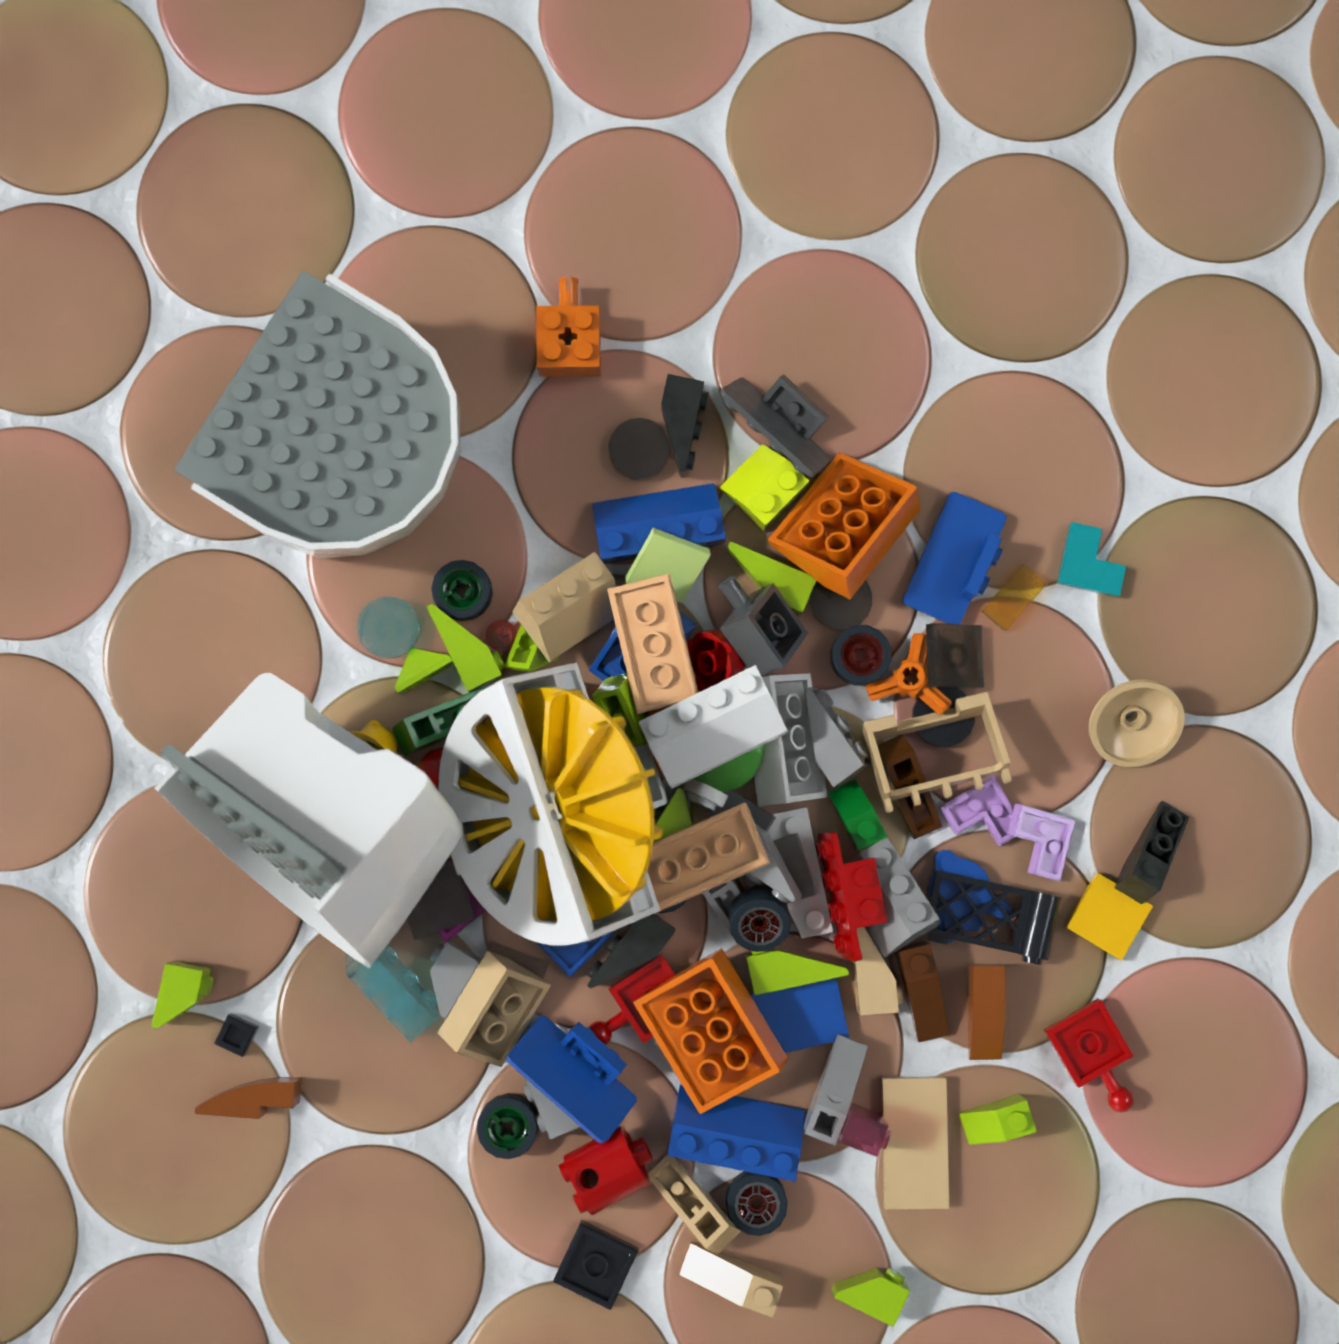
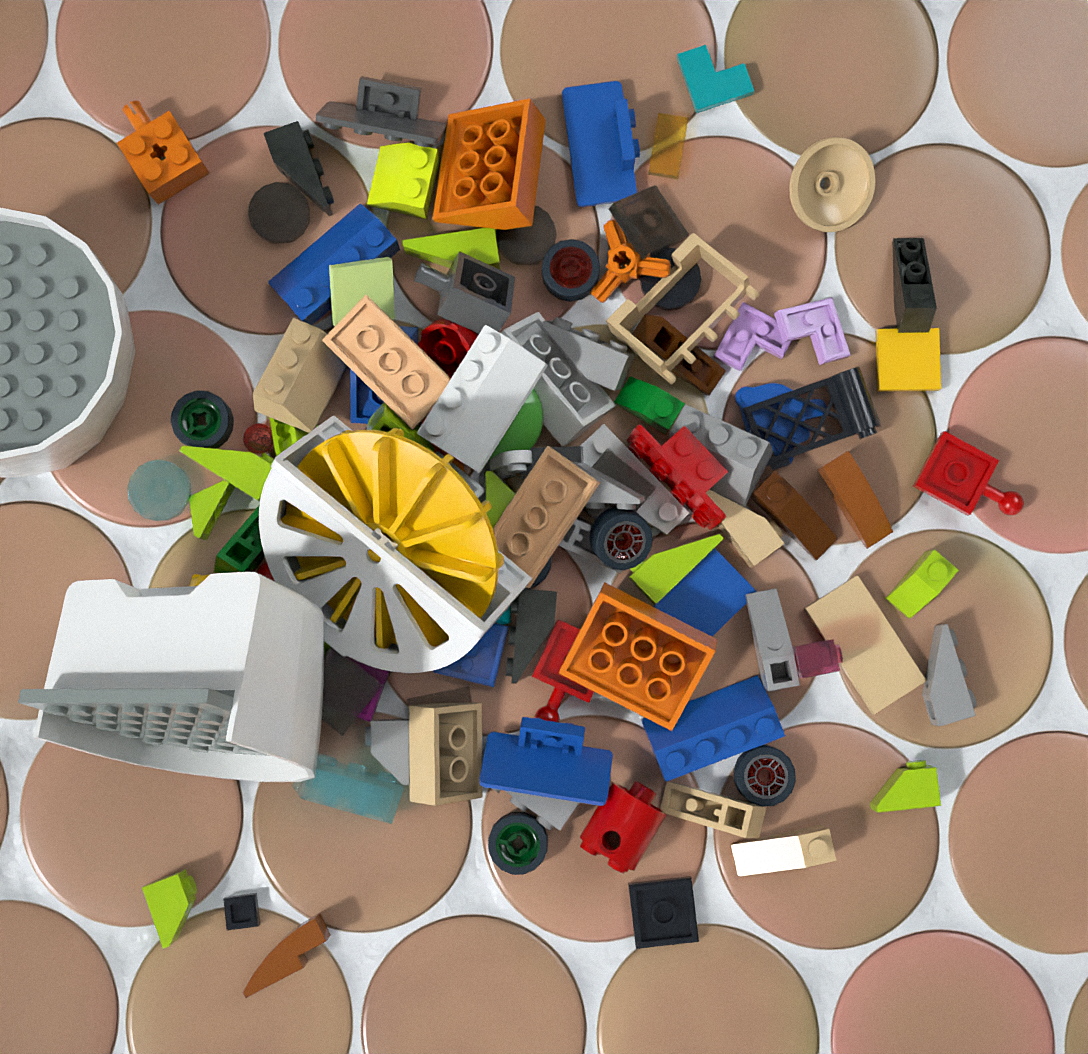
camera: 30 degrees left, 0 degrees up
none -> light grey slope [922,624,977,727]

